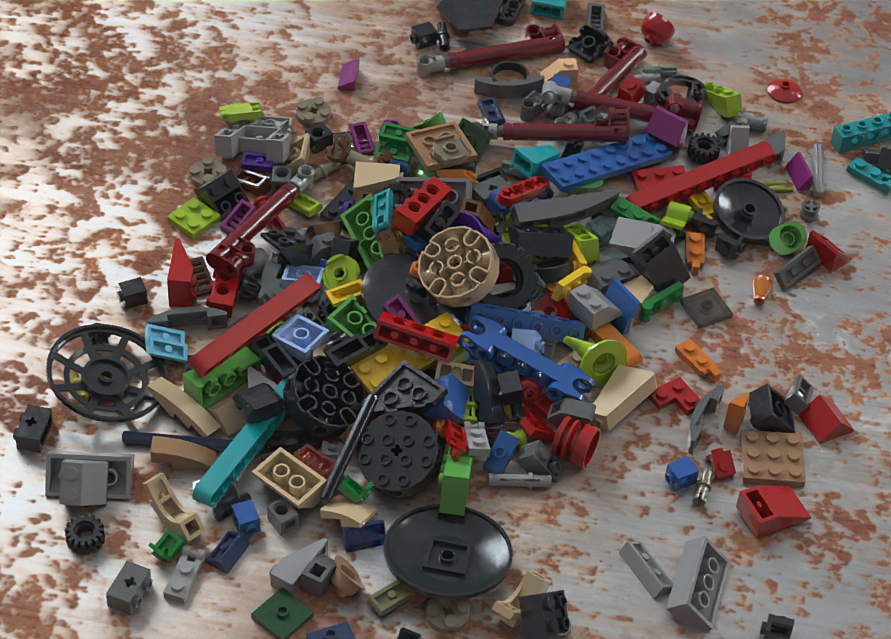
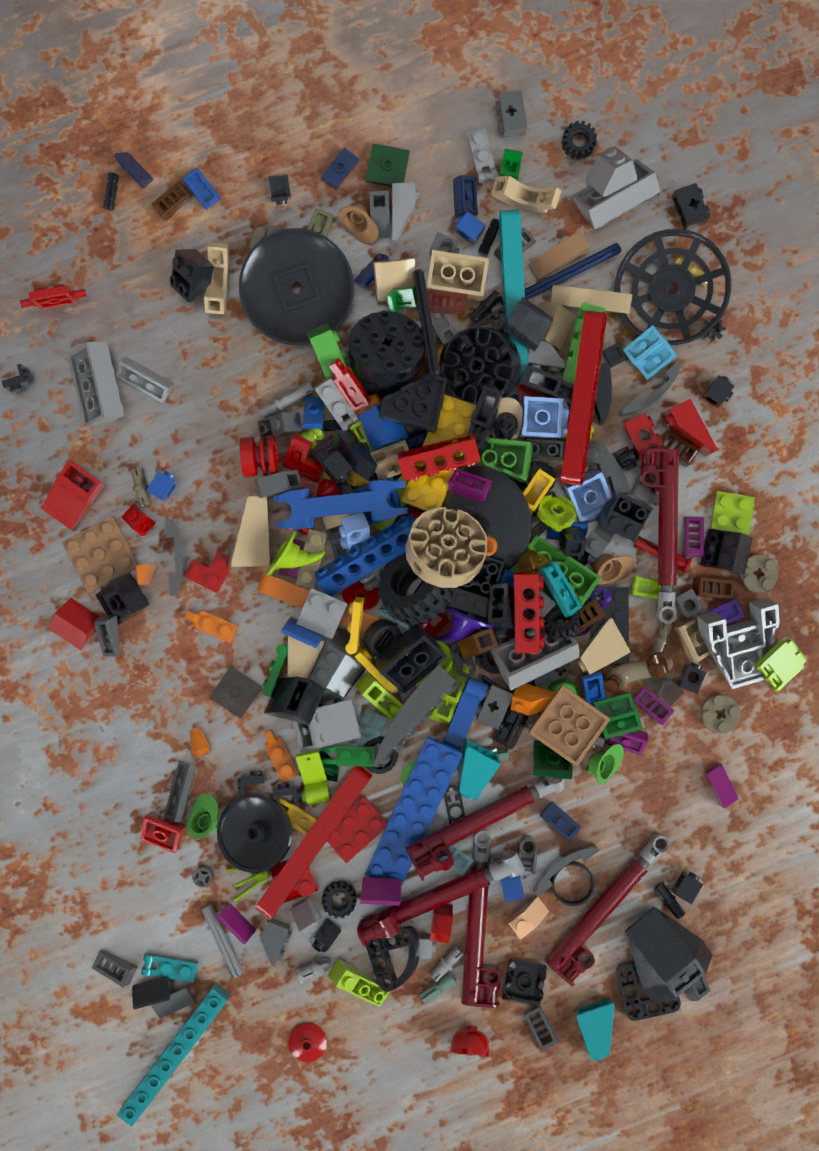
camera: 150 degrees right, 40 degrees up
dark tan plate [432,134,469,166] -> none
red beam [496,176,549,206] -> none

